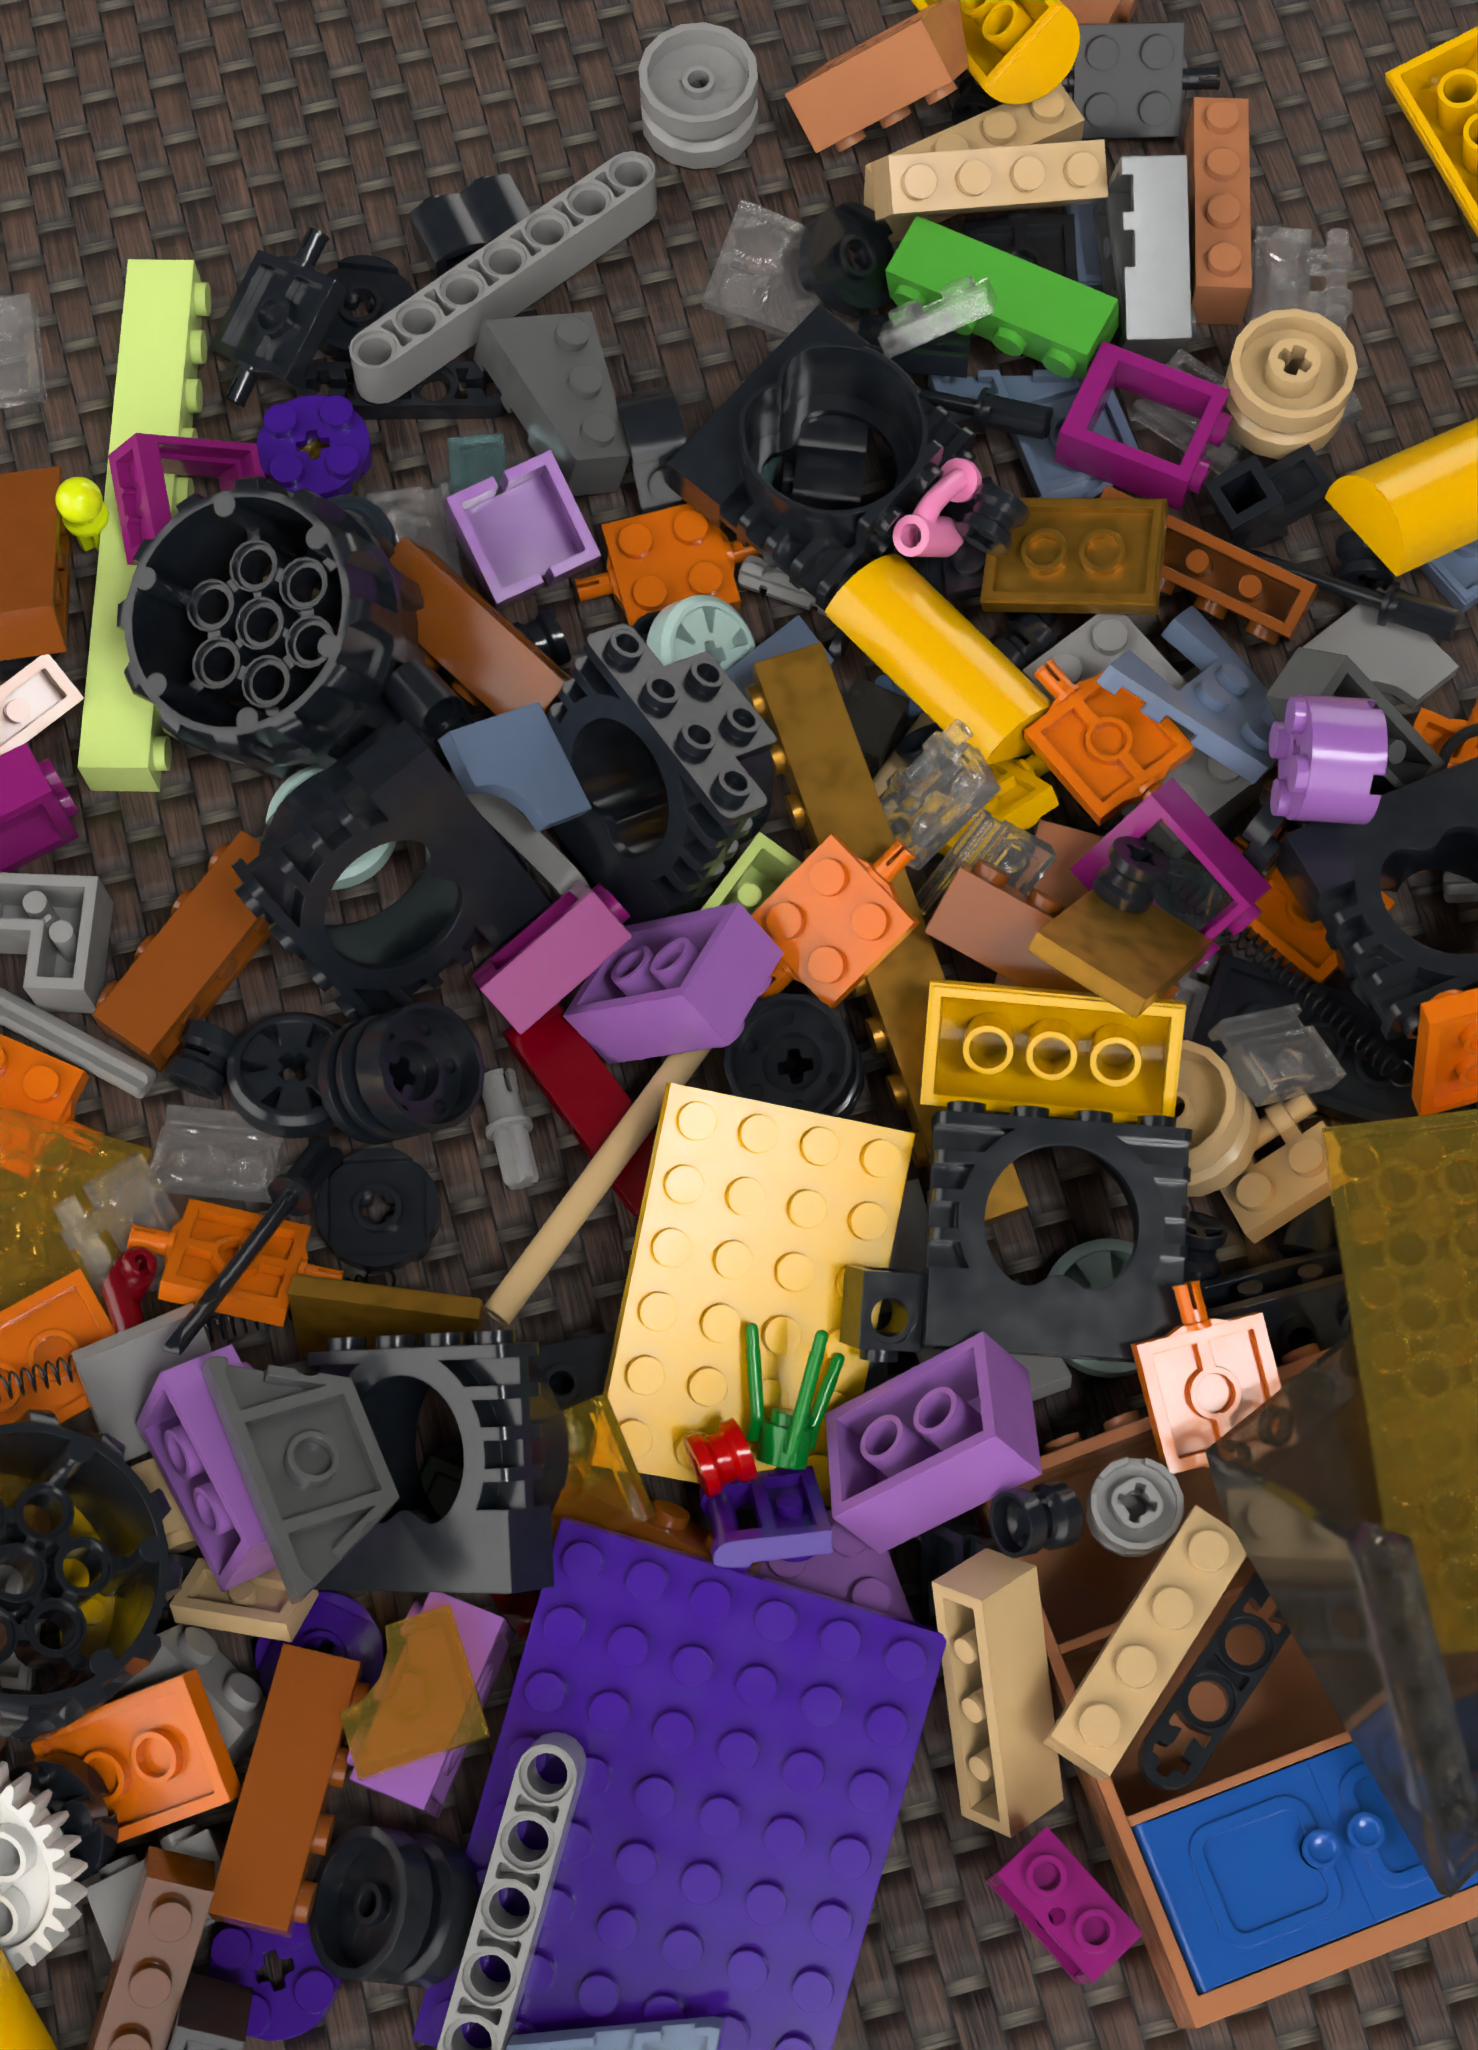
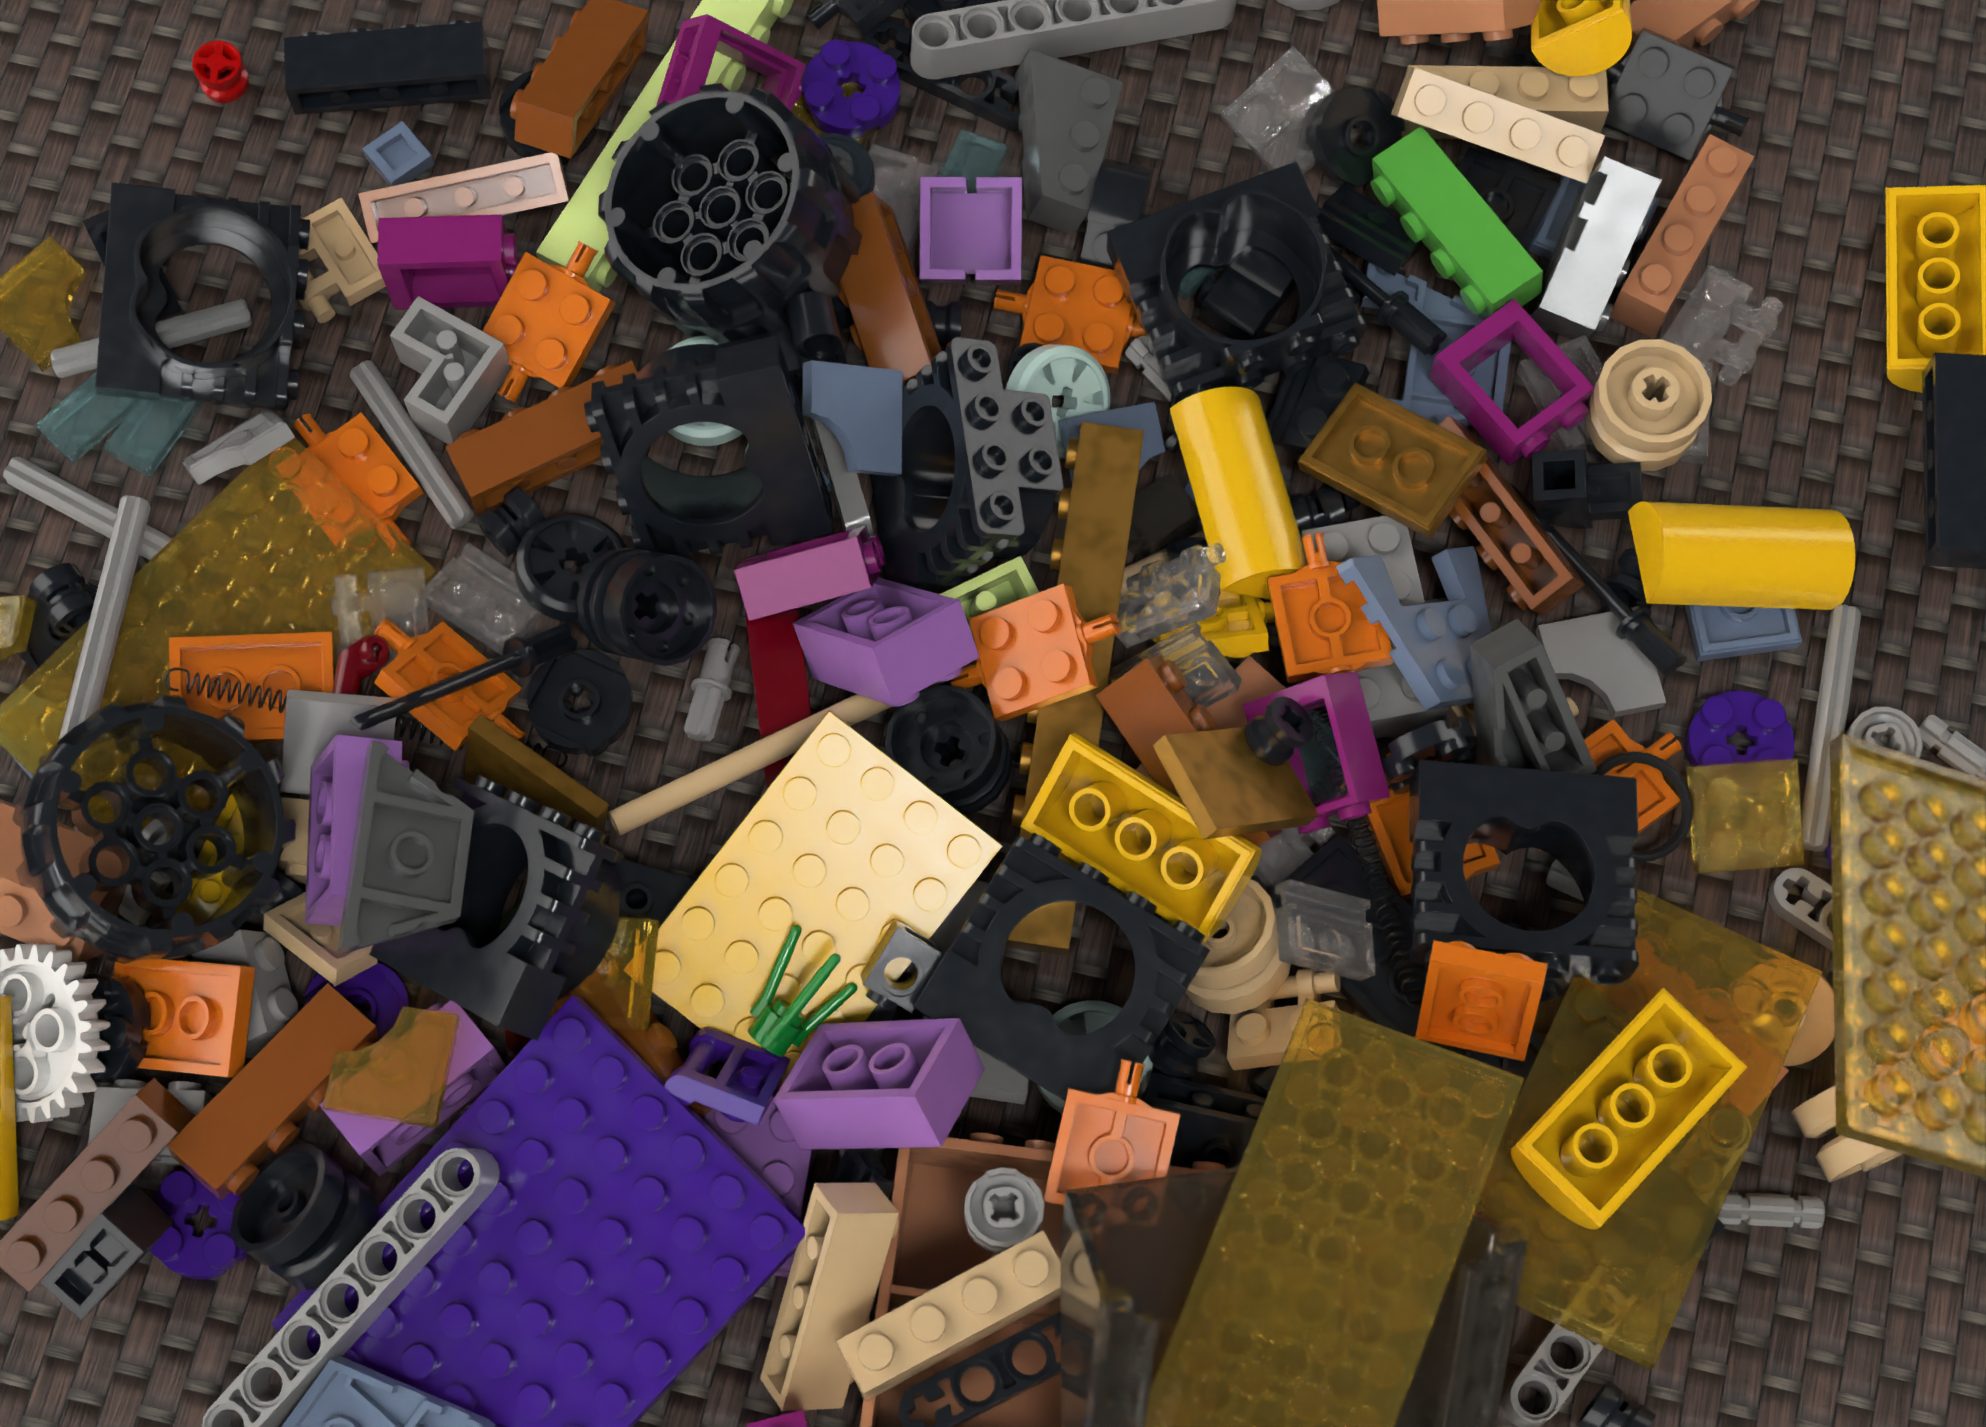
camera: 25 degrees right, 0 degrees up
neon yellow axle [55,477,109,551] -> none
red wheel [684,1418,758,1499] -> none
clear plate [878,275,997,358] -> none
bright pink plant [893,458,982,557] -> none
black wheel [956,483,1030,556] -> none
black wheel [989,1481,1083,1559] -> none
medium lavender brick [1268,694,1388,825] -> none
none -> orange plate [483,241,616,403]

